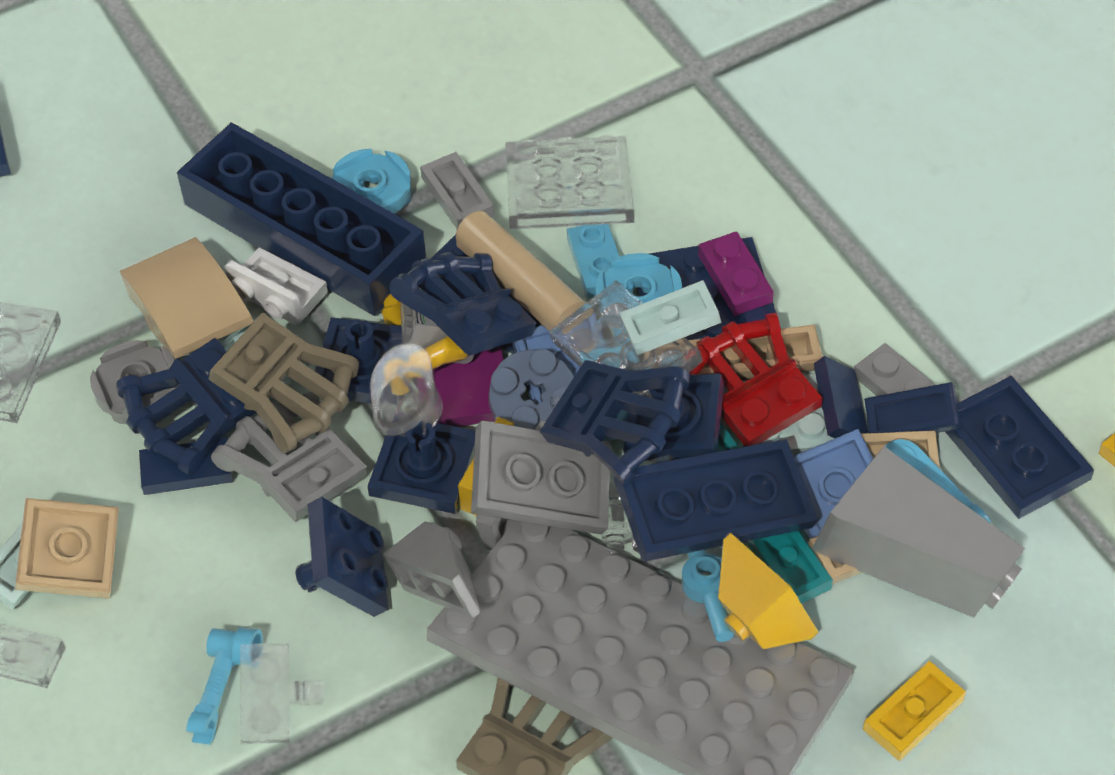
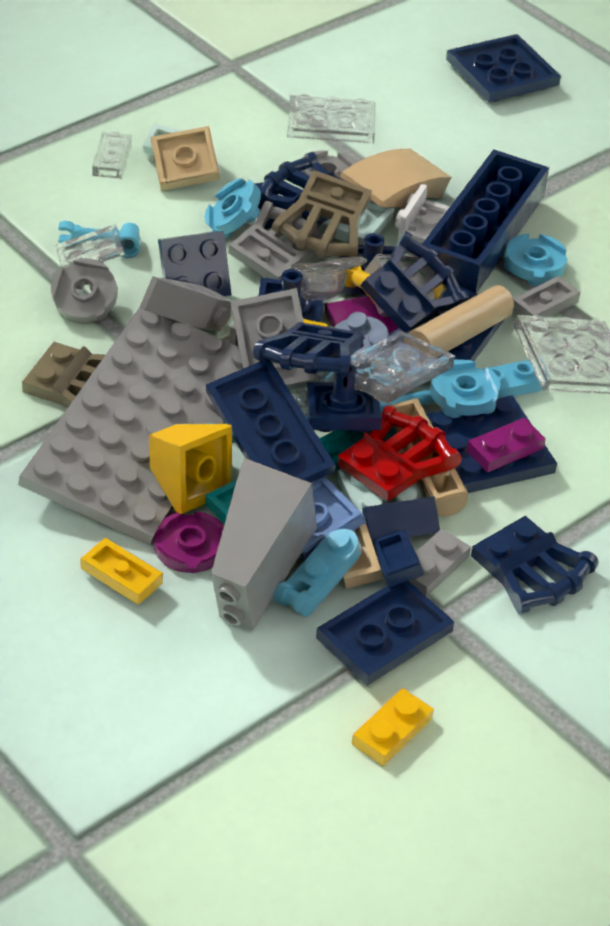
camera: 75 degrees right, 10 degrees down
light aqua plate [620,280,721,356] -> none
none -> light grey plate [51,258,118,323]
none -> magenta tile [154,511,224,573]
none -> medium azure plate [205,178,261,238]
none -> dark blue plate [471,515,599,614]

